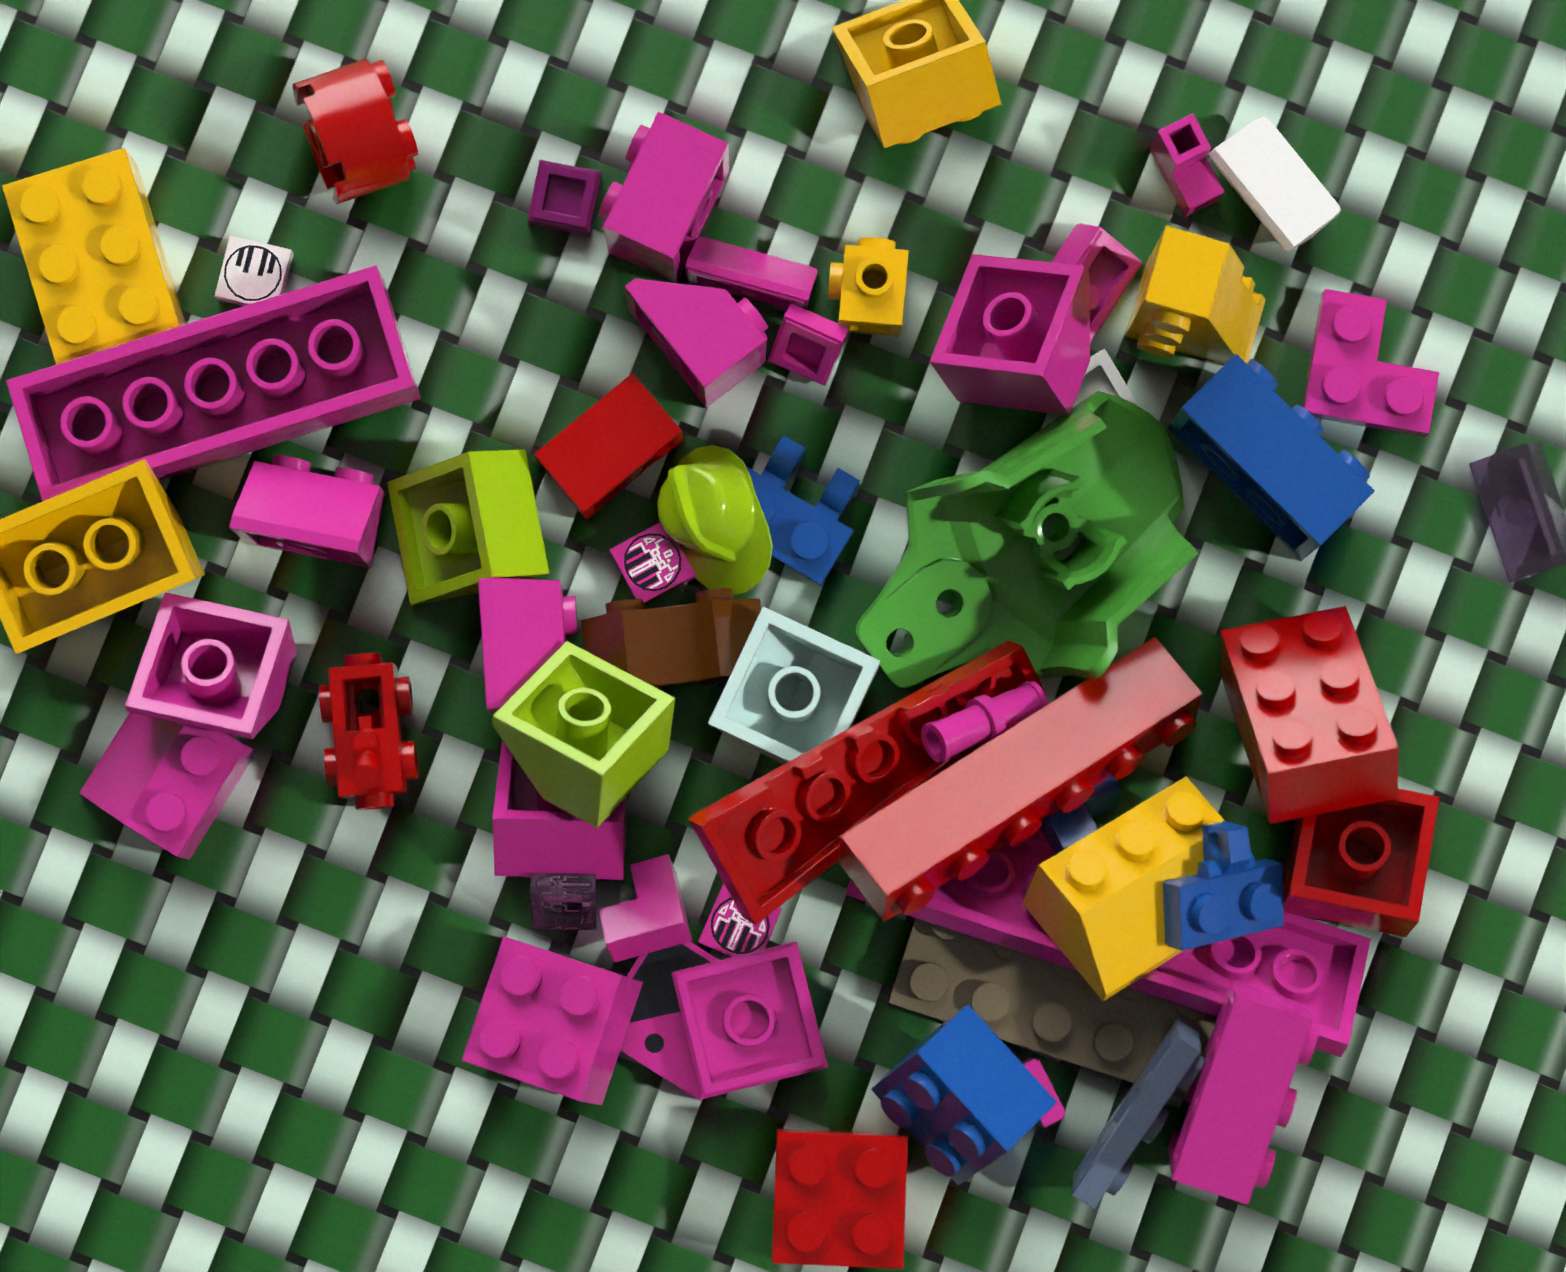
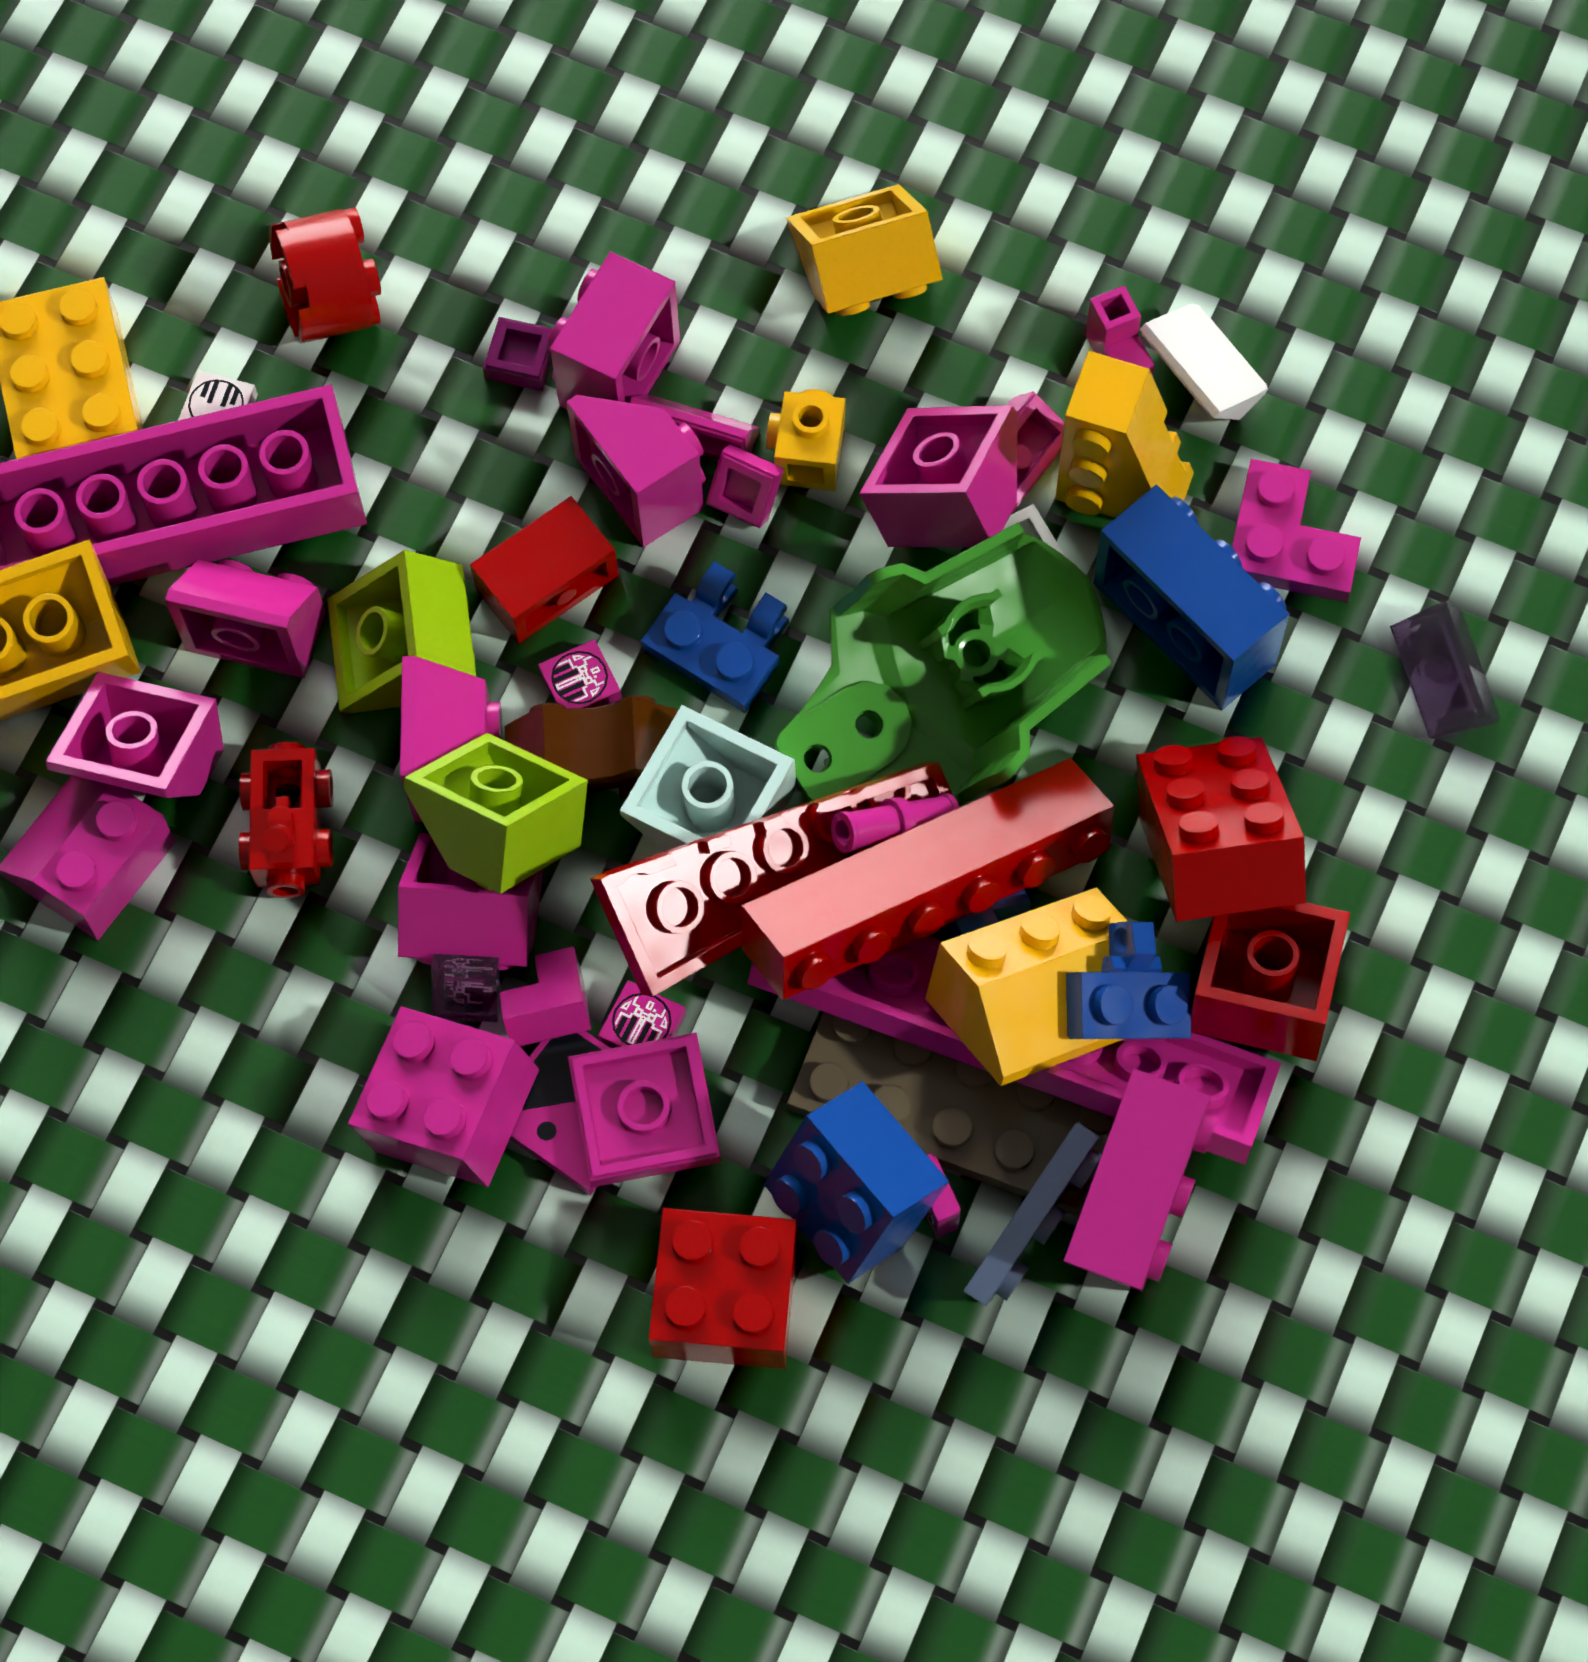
camera: 10 degrees right, 15 degrees down
lime piece [657,445,773,595] -> none

